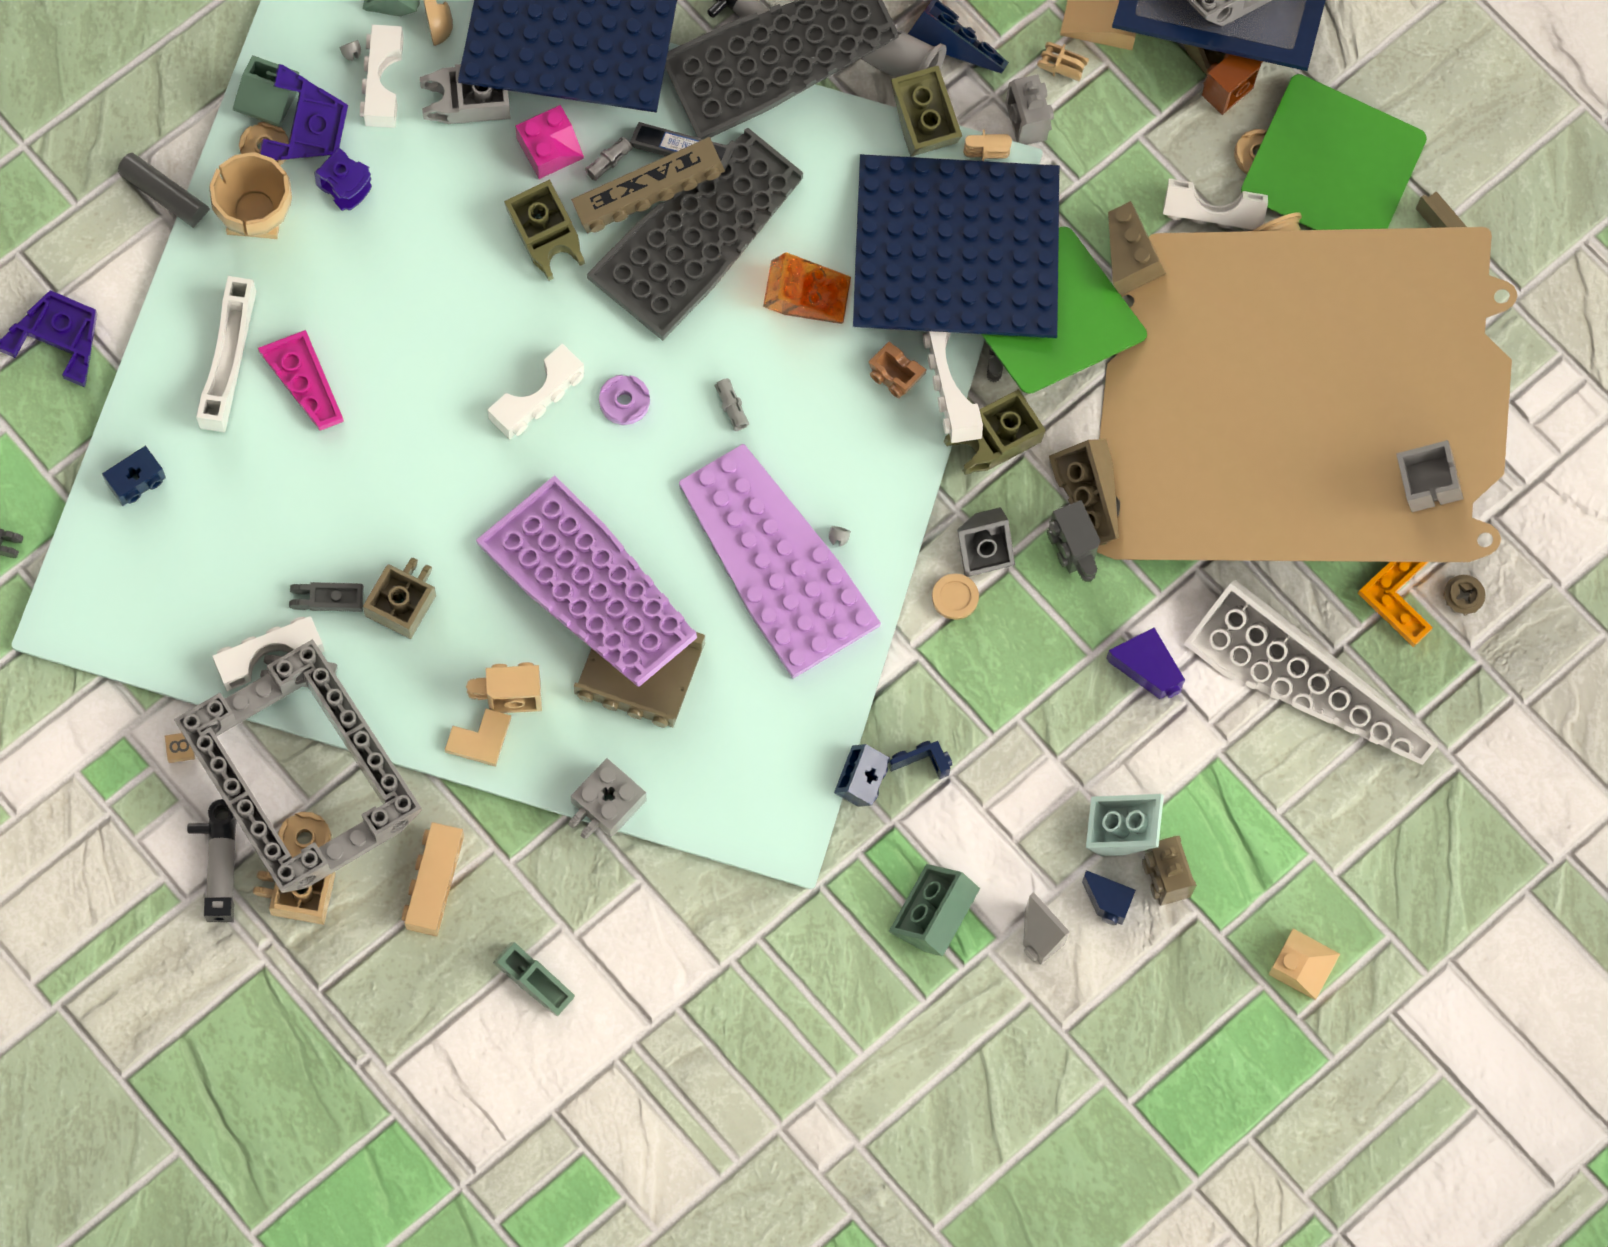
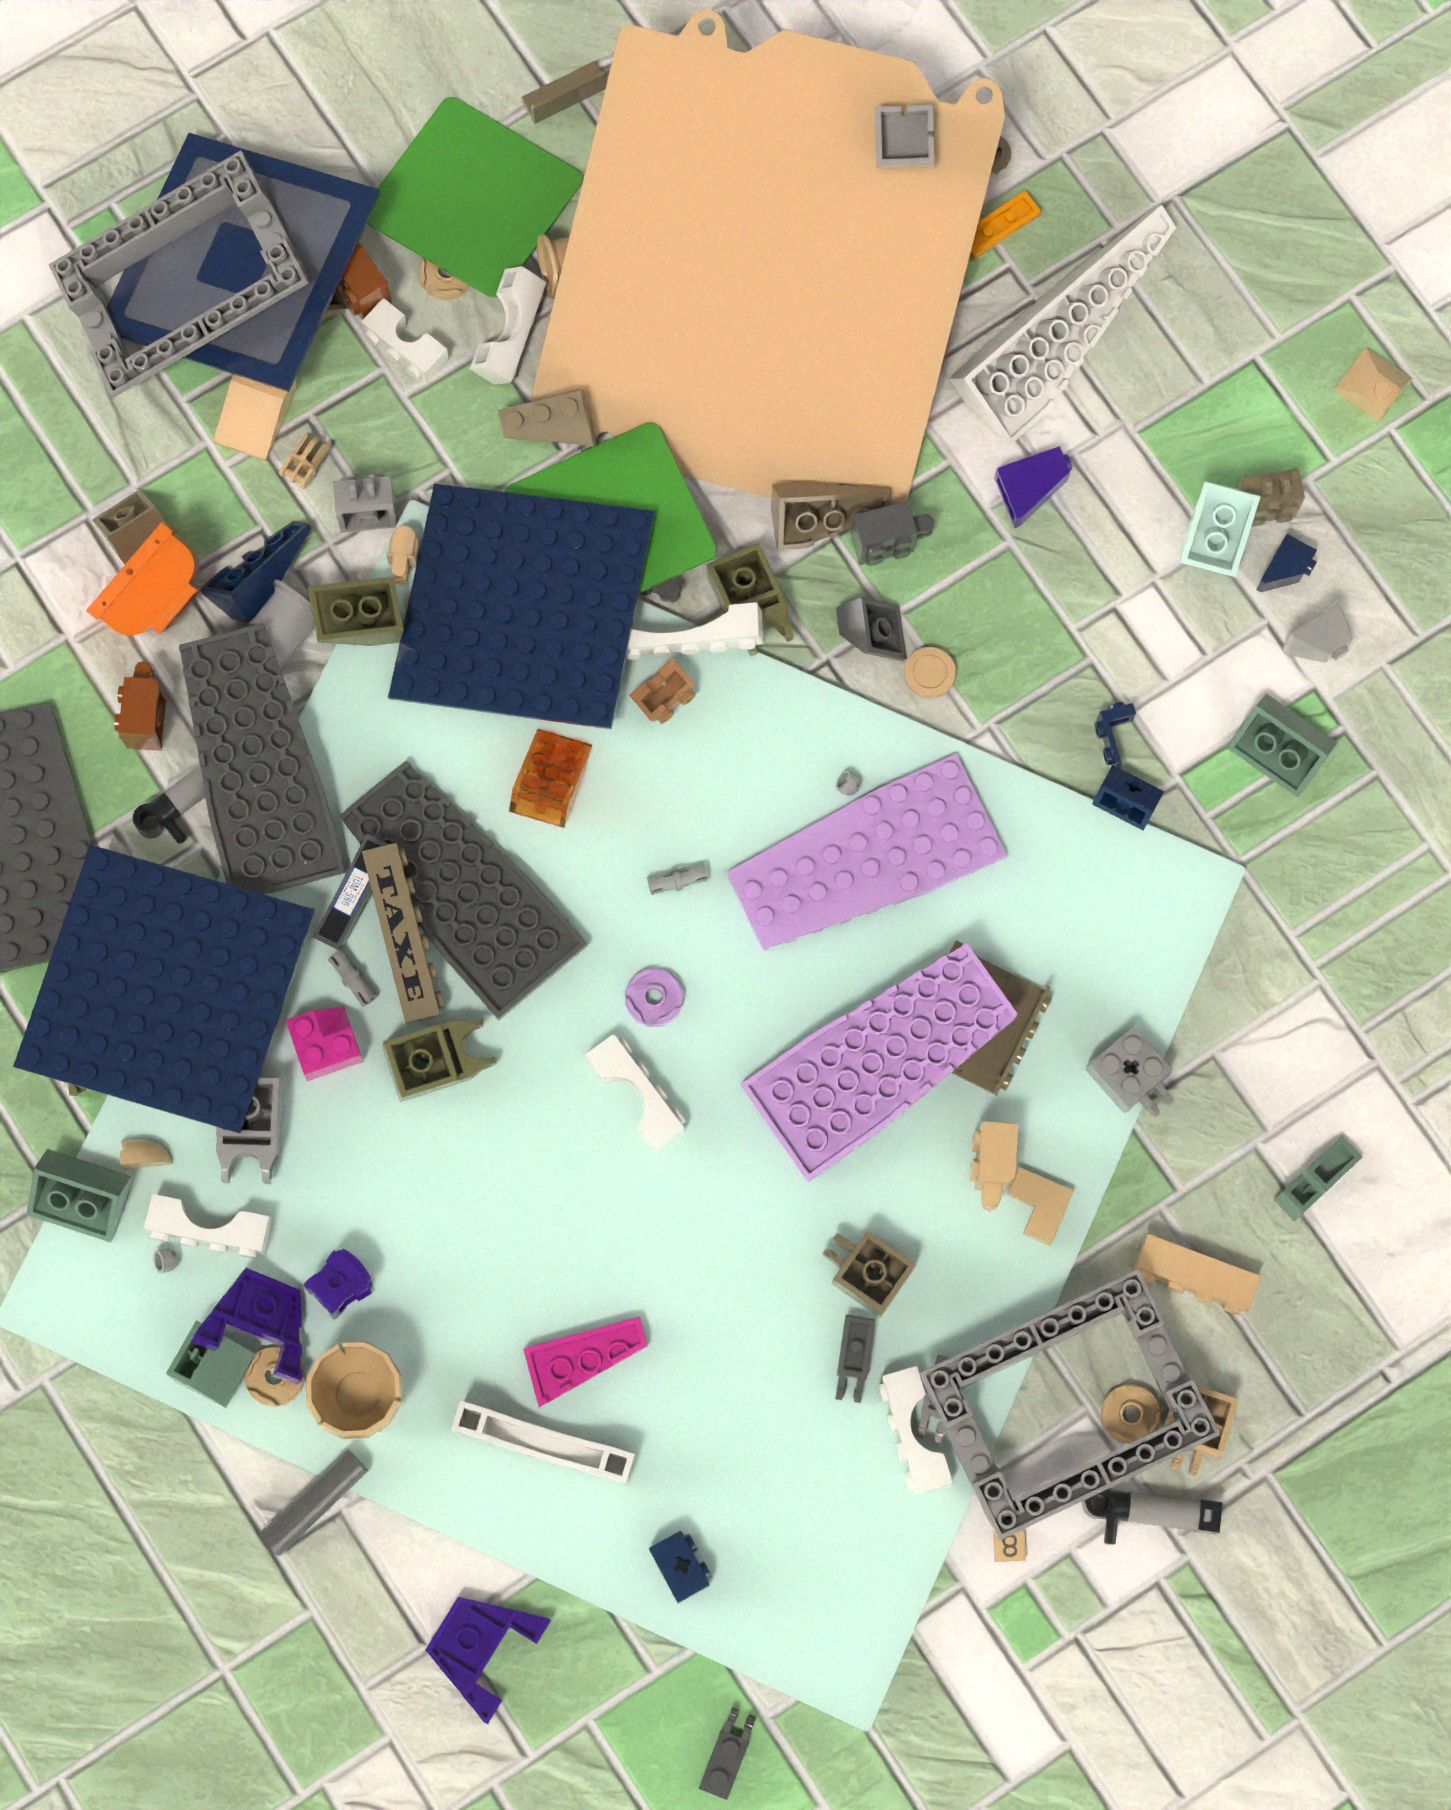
camera: 80 degrees left, 5 degrees up
none -> white arch [361,298,449,384]

